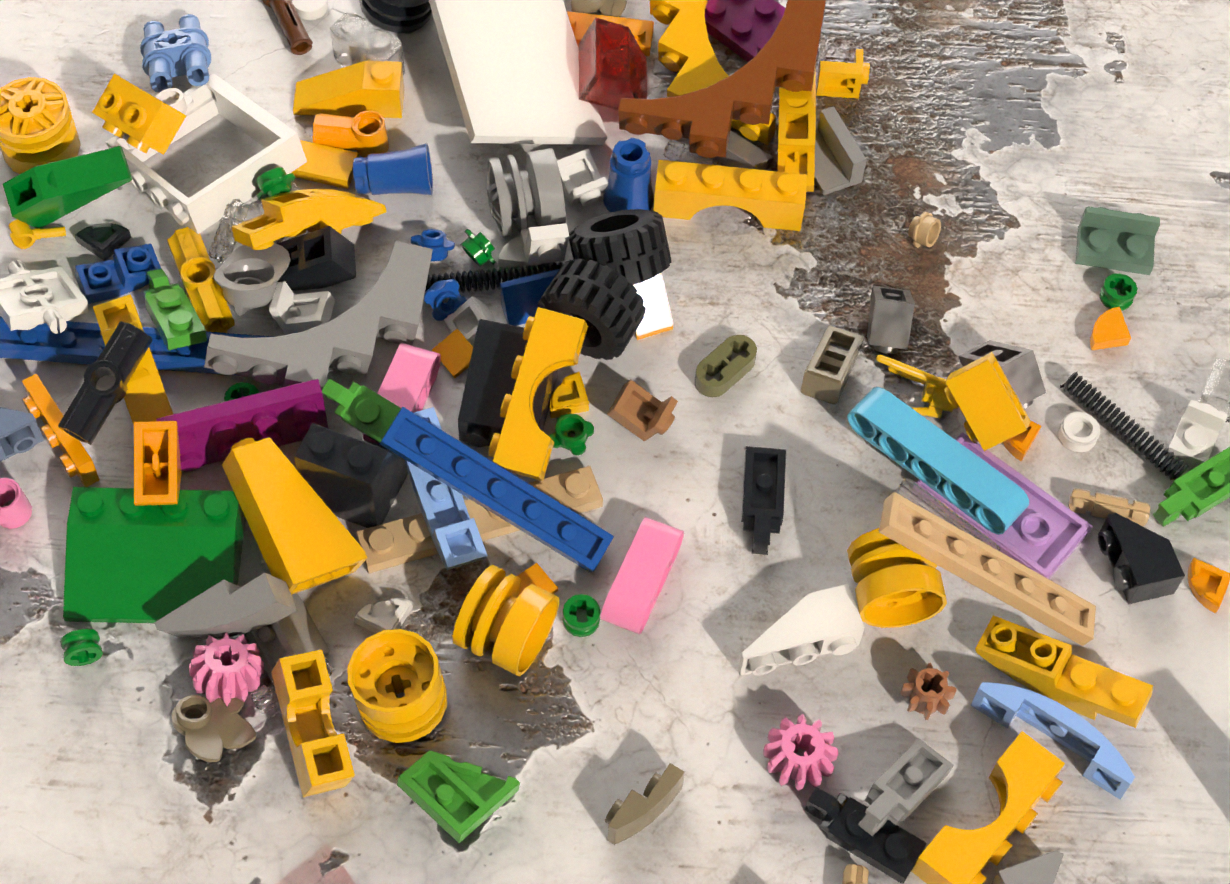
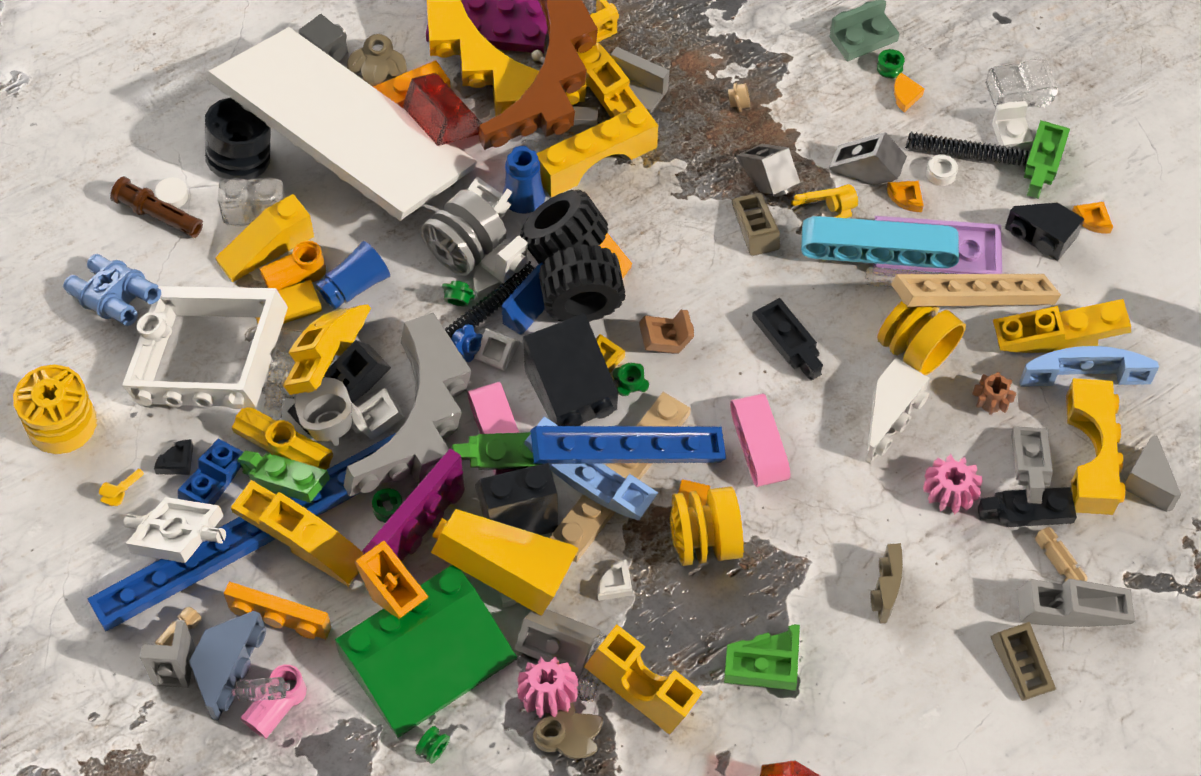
camera: 35 degrees left, 0 degrees up
green slope [3,146,133,229] -> none
black piece [58,321,153,445] -> none
yellow brick [92,73,186,155] -> none
light grey slope [154,573,298,639] -> none
green plate [256,167,296,200] -> none
yellow wheel [347,629,447,743] -> none
blue plate [411,229,455,261] -> none
light orange piece [432,328,473,378] -> none
yellow arch [488,307,588,481] -> none
green bush [563,594,601,637] -> none
olive beam [694,335,757,398] -> none
yellow brick [944,352,1031,451] -> none
tan axle [1069,488,1150,526] -> none

